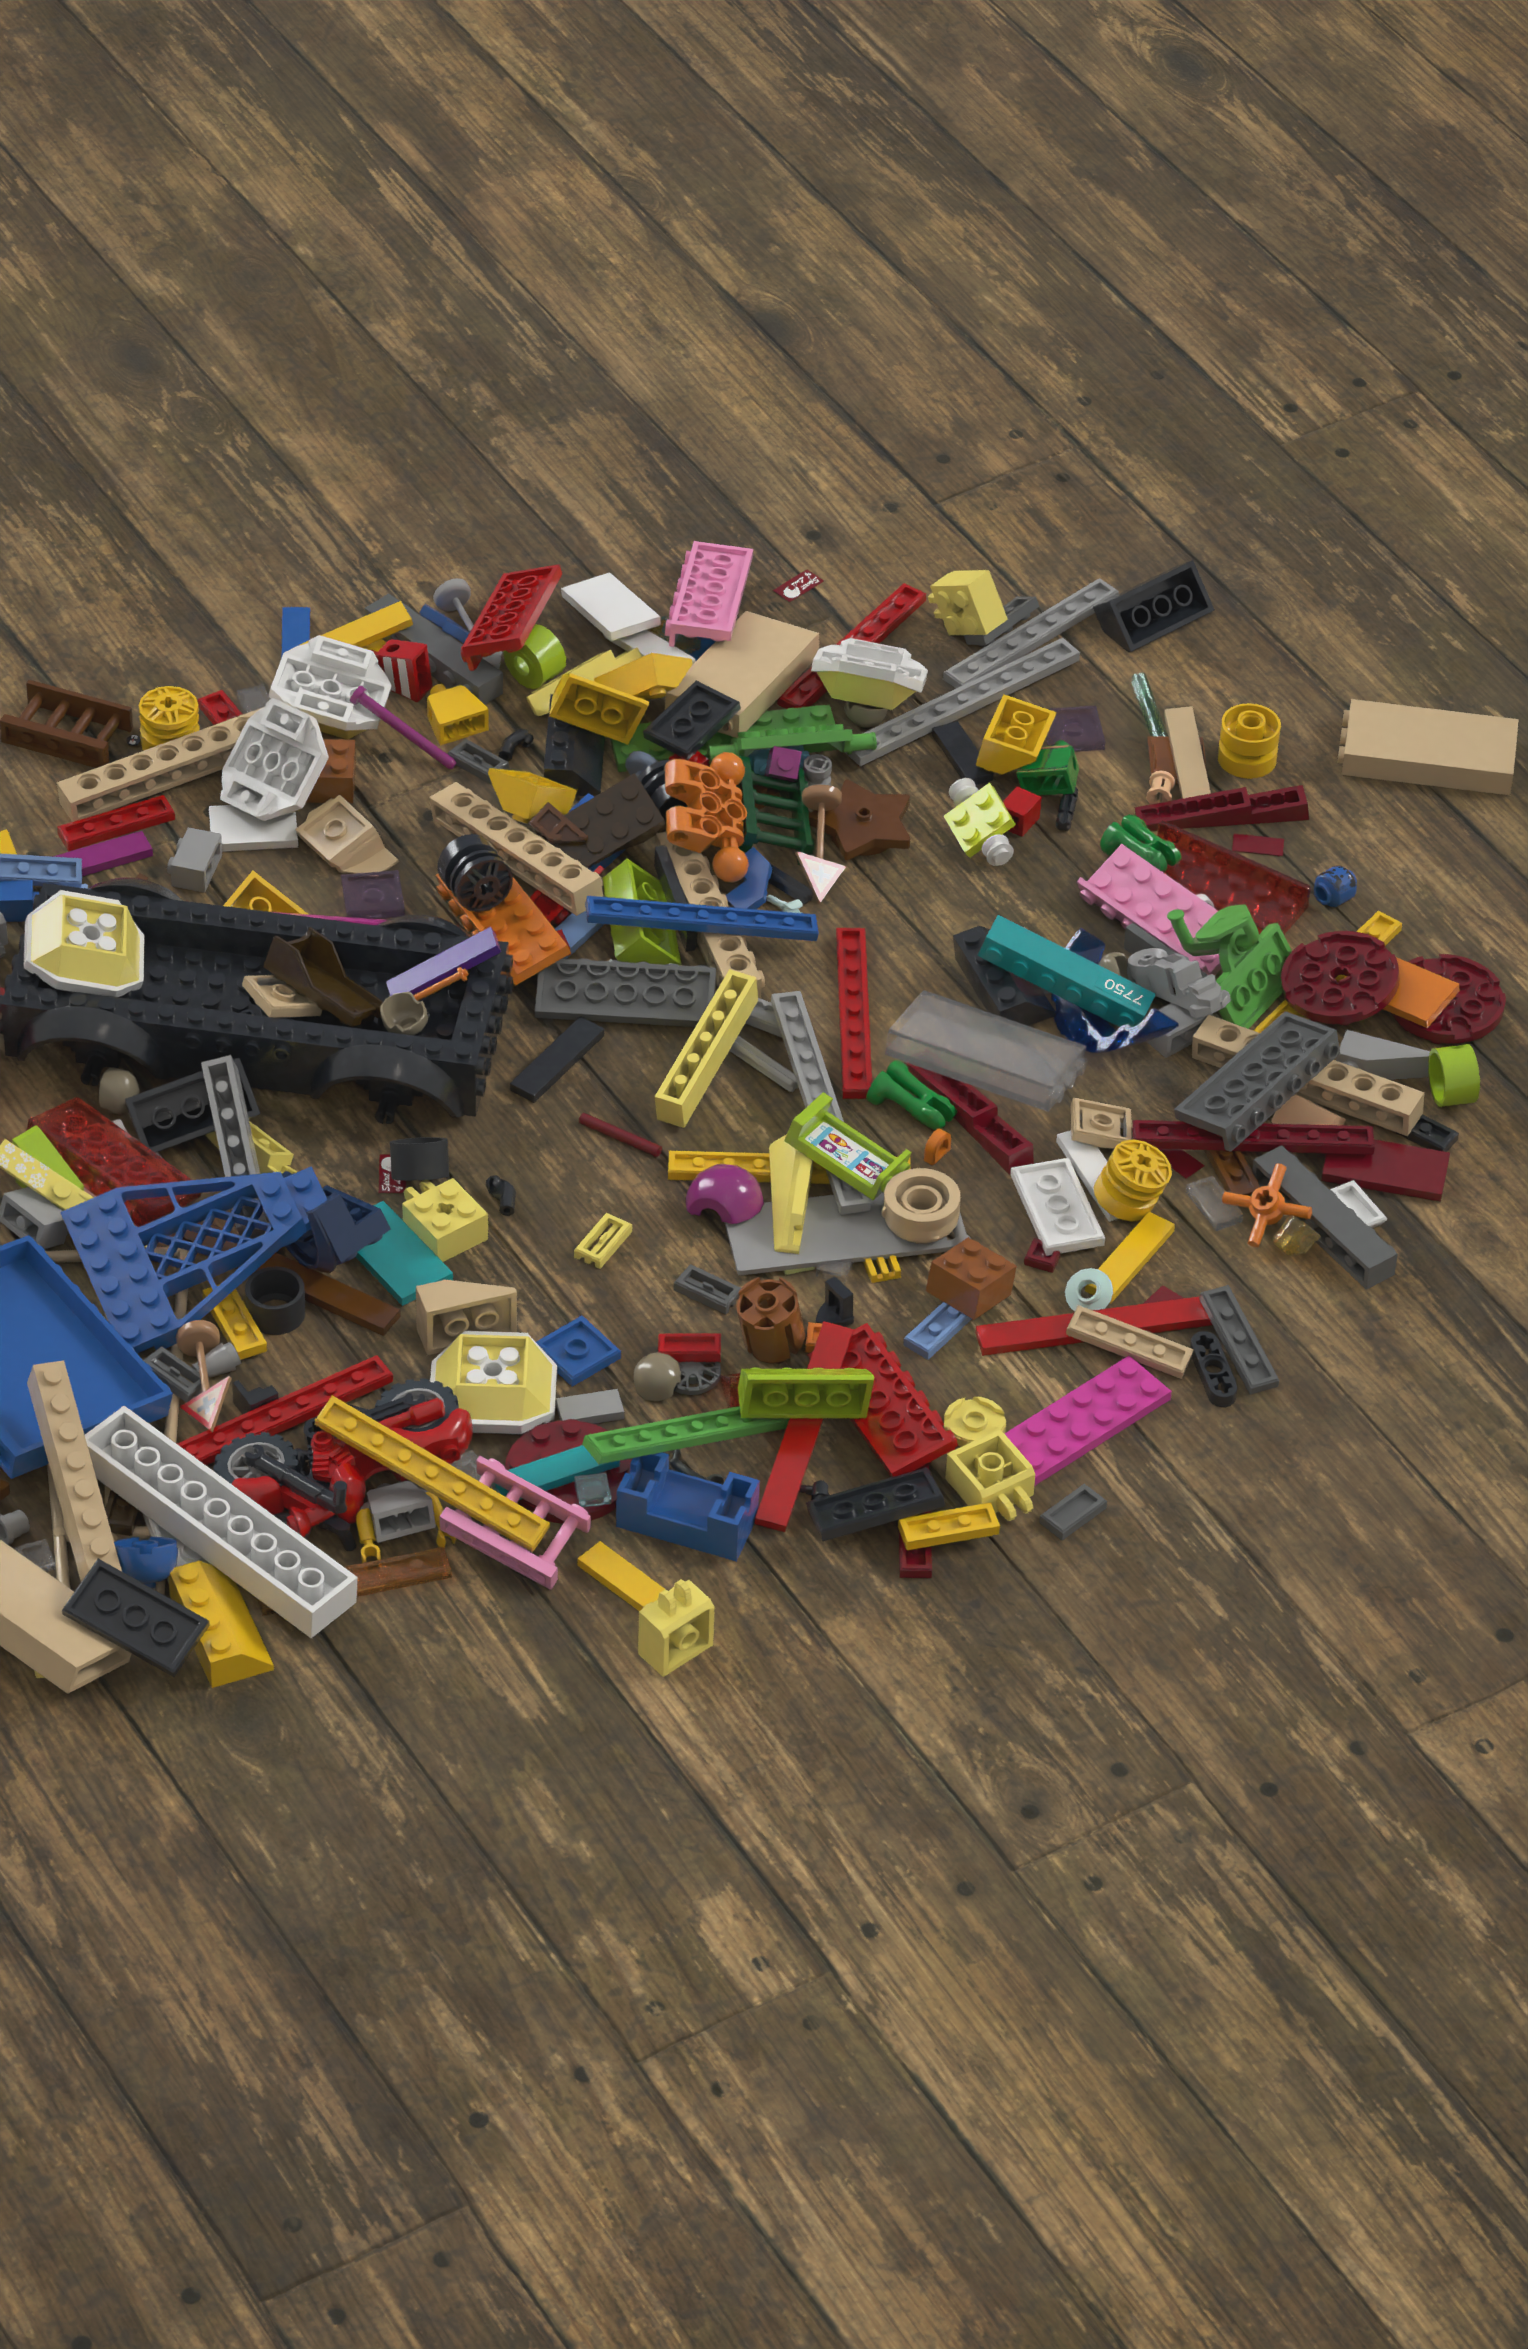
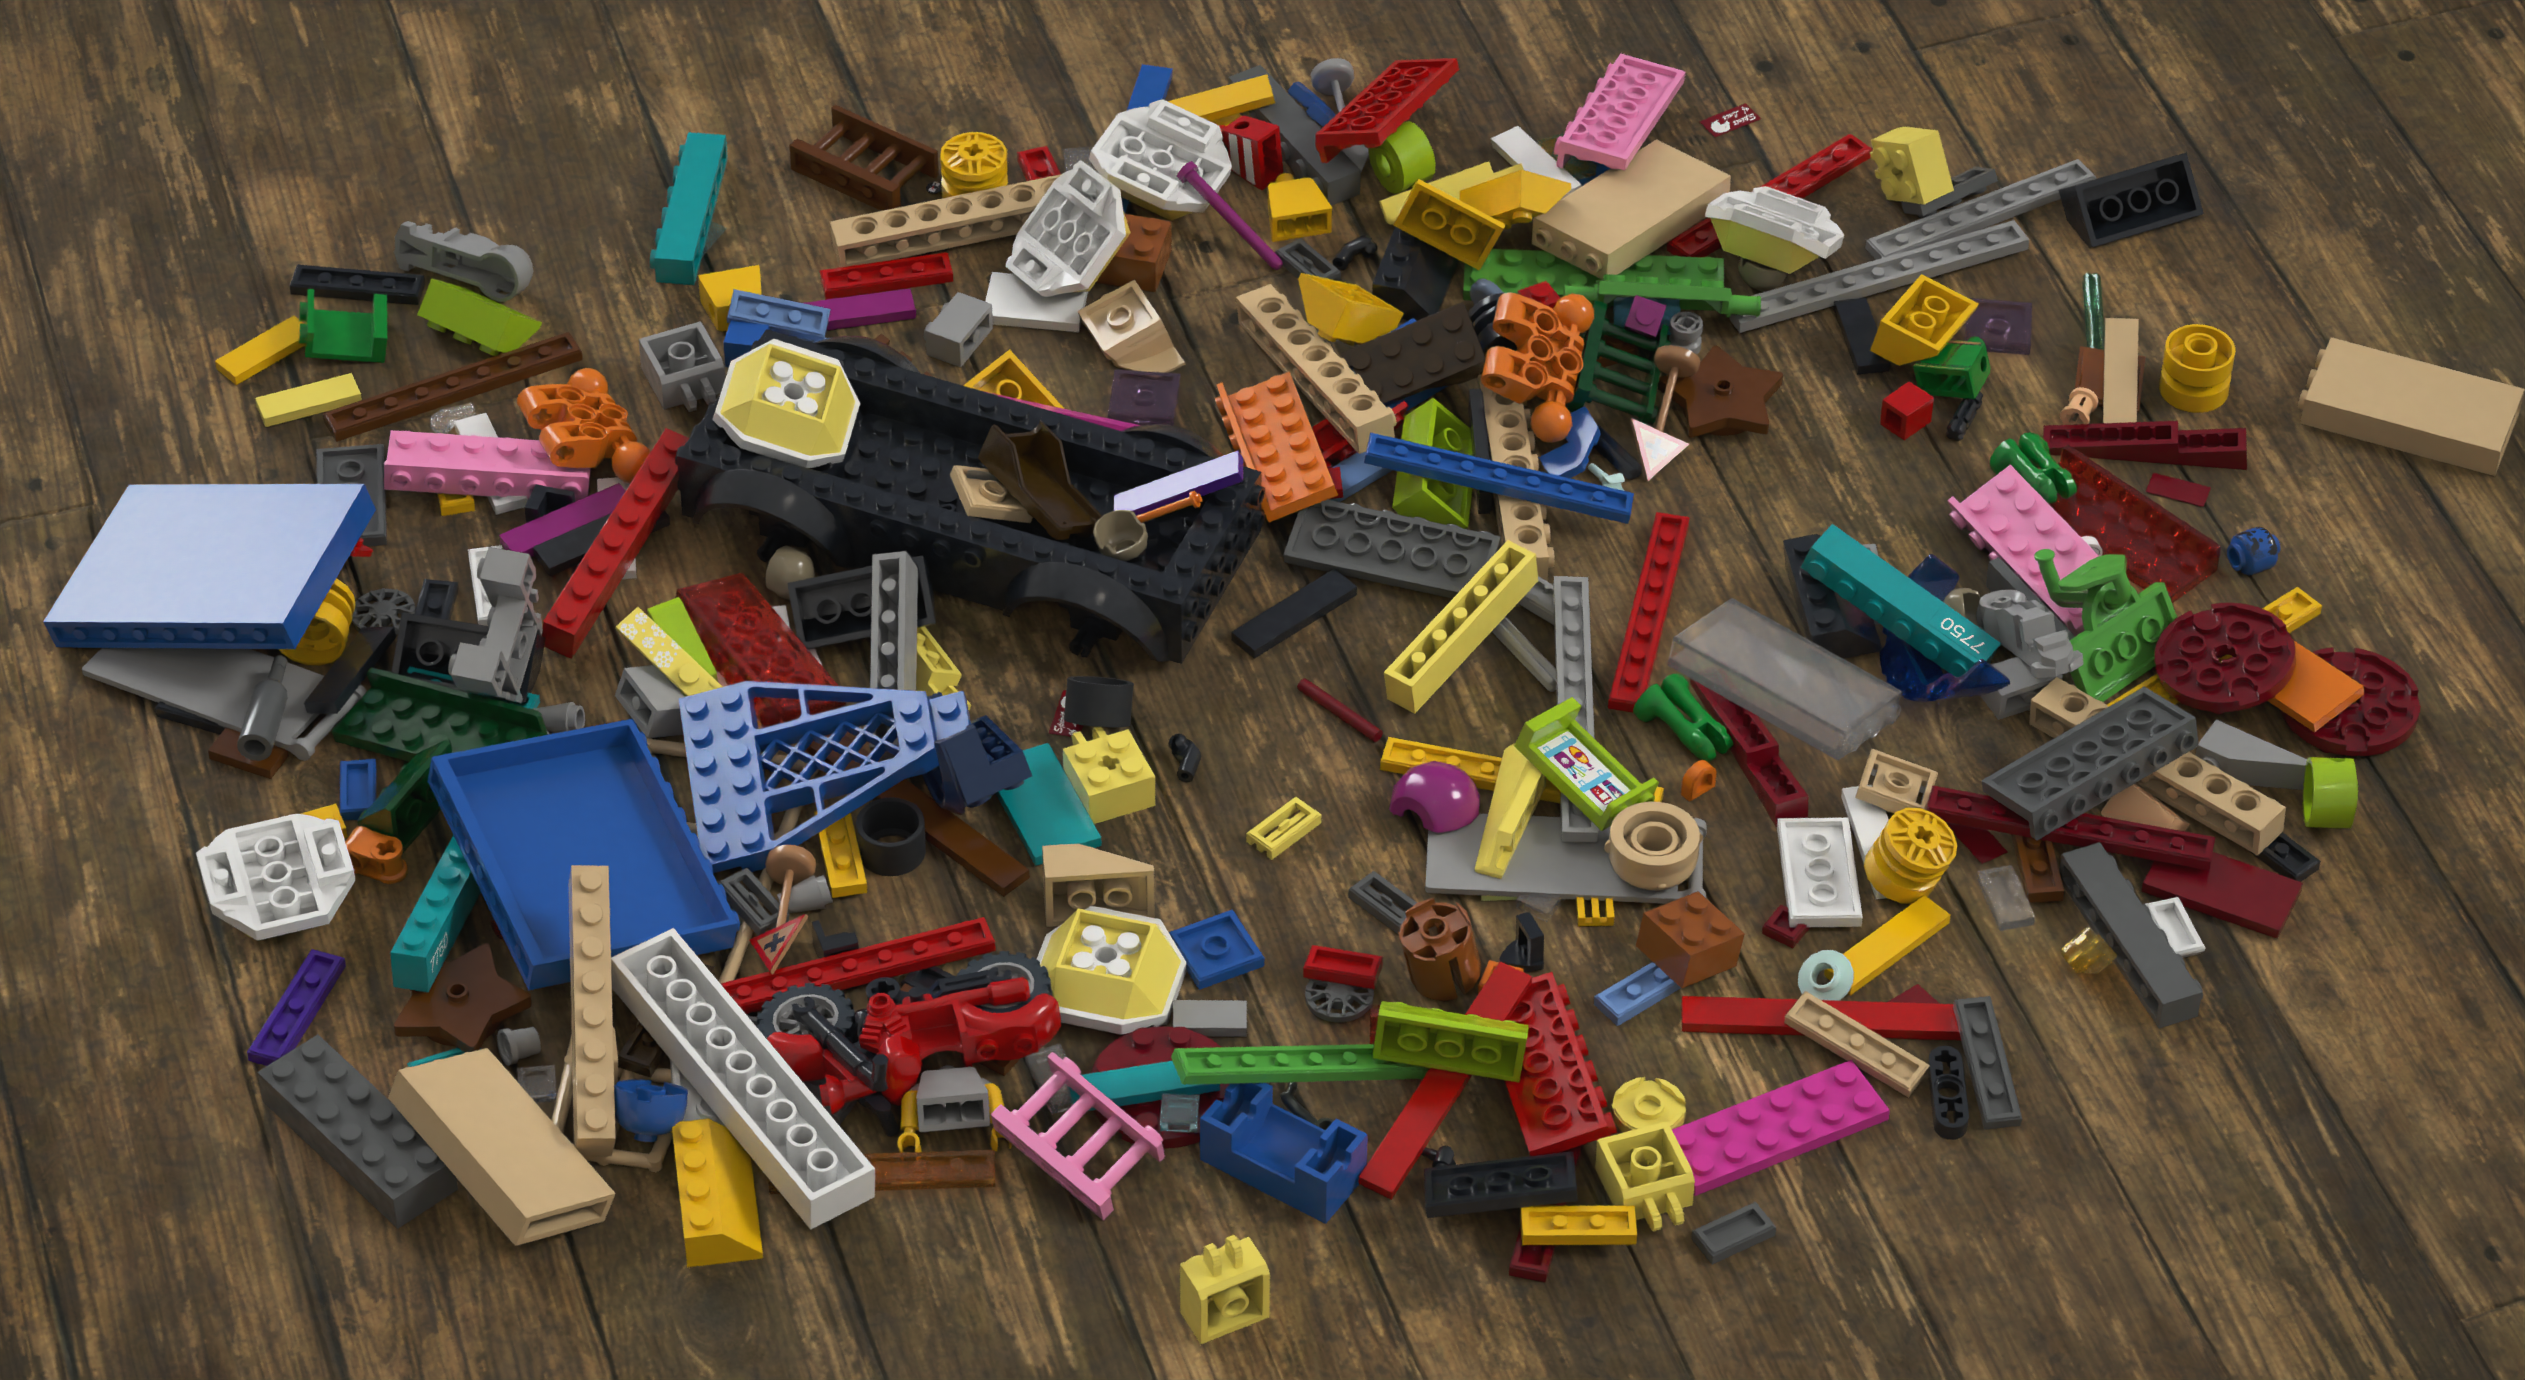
camera: 15 degrees right, 0 degrees up
black tile [62,1558,210,1677] -> none
yellow tile [315,1396,550,1553] -> none
black wheel [437,834,513,912] -> none
reddish brown tile [529,802,588,844] -> none
white tile [561,573,661,641] -> none
yellow tile [578,1541,665,1611] -> none
dark tan hair [634,1352,681,1401] -> none
black tile [643,680,741,760] -> none
neon yellow plate [944,778,1016,866] -> none
orange bar [1222,1163,1312,1248] -> none

